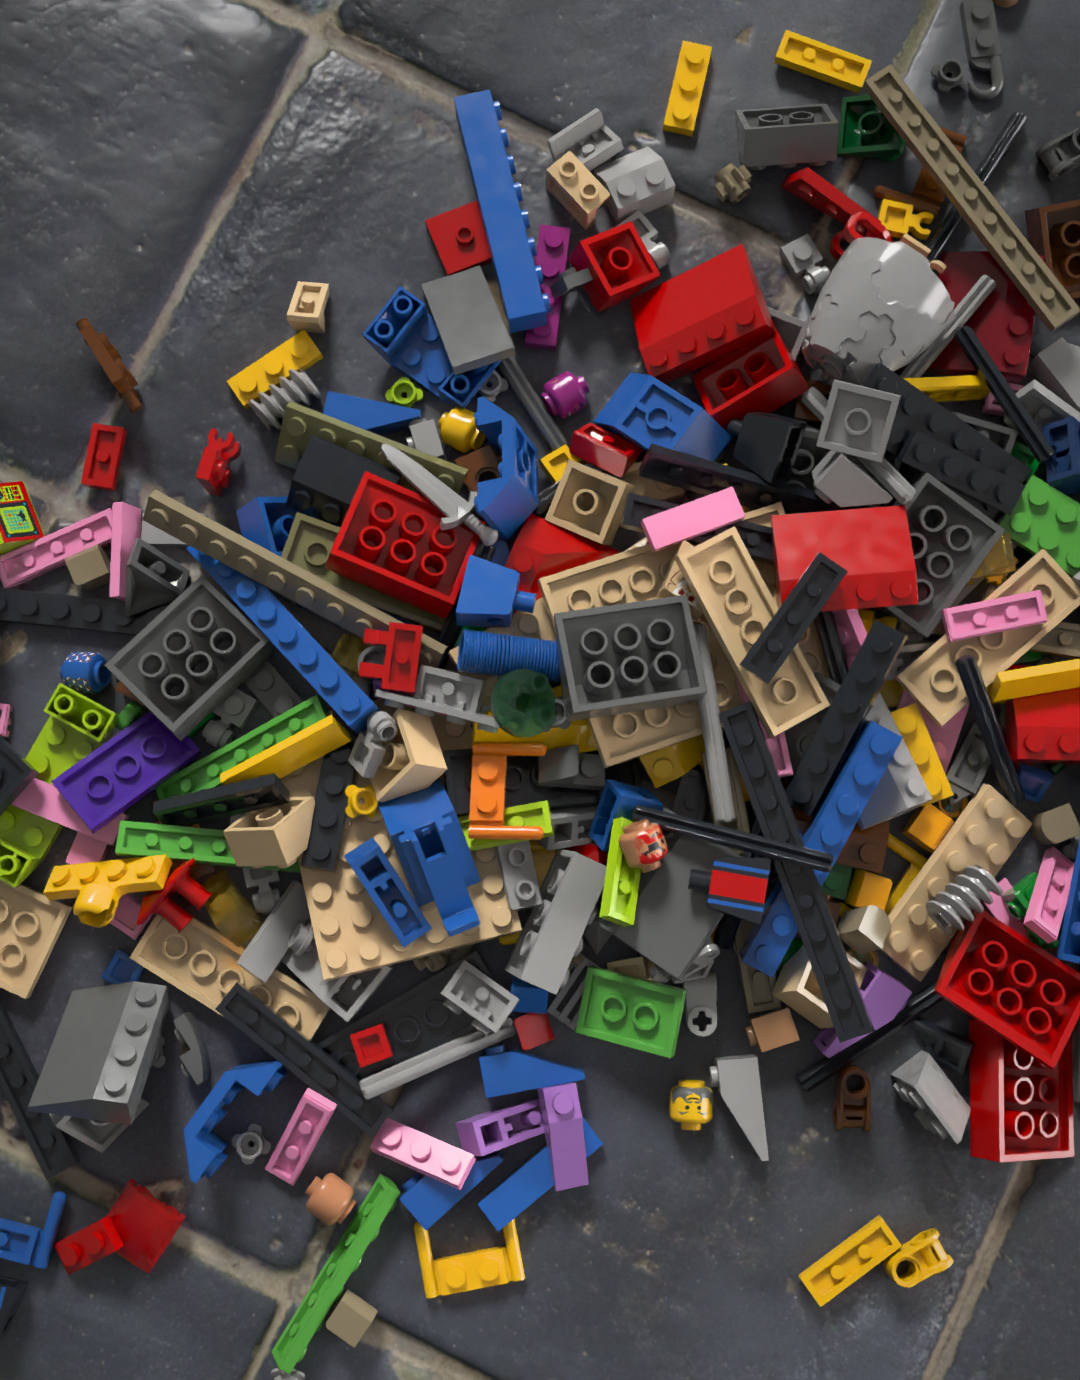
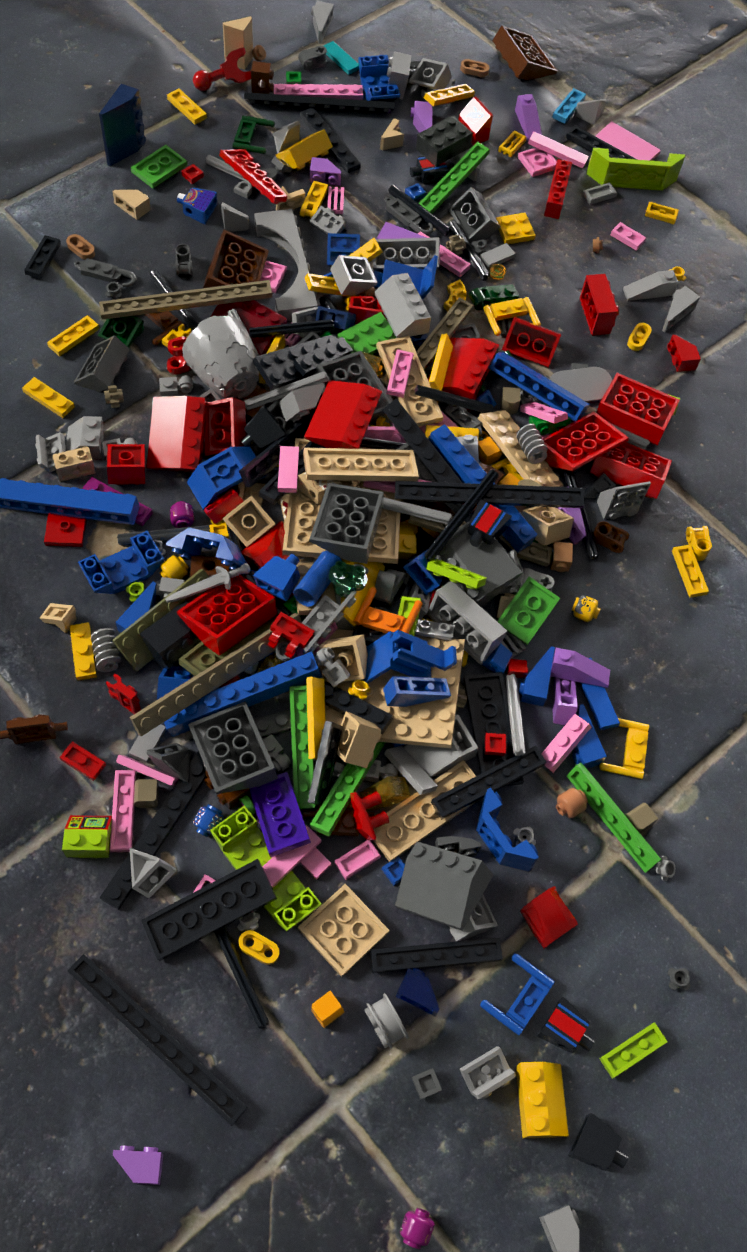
camera: 75 degrees left, 20 degrees down
yellow plate [43,854,173,928] -> none
red plate [54,1215,124,1275] -> none
bright pink tile [265,1088,337,1186] -> none
light grey plate [288,923,316,956] -> none
tile [421,265,516,375] -> none
light grey bracket [441,960,520,1036] -> none
dark grey plate [549,268,593,299] -> none
nougat head [618,819,668,873] -> none
light grey slope [709,1054,769,1161] -> none
black plate [739,552,848,685] -> none
red wing [780,167,881,236] -> none
light grey plate [816,380,901,462] -> none

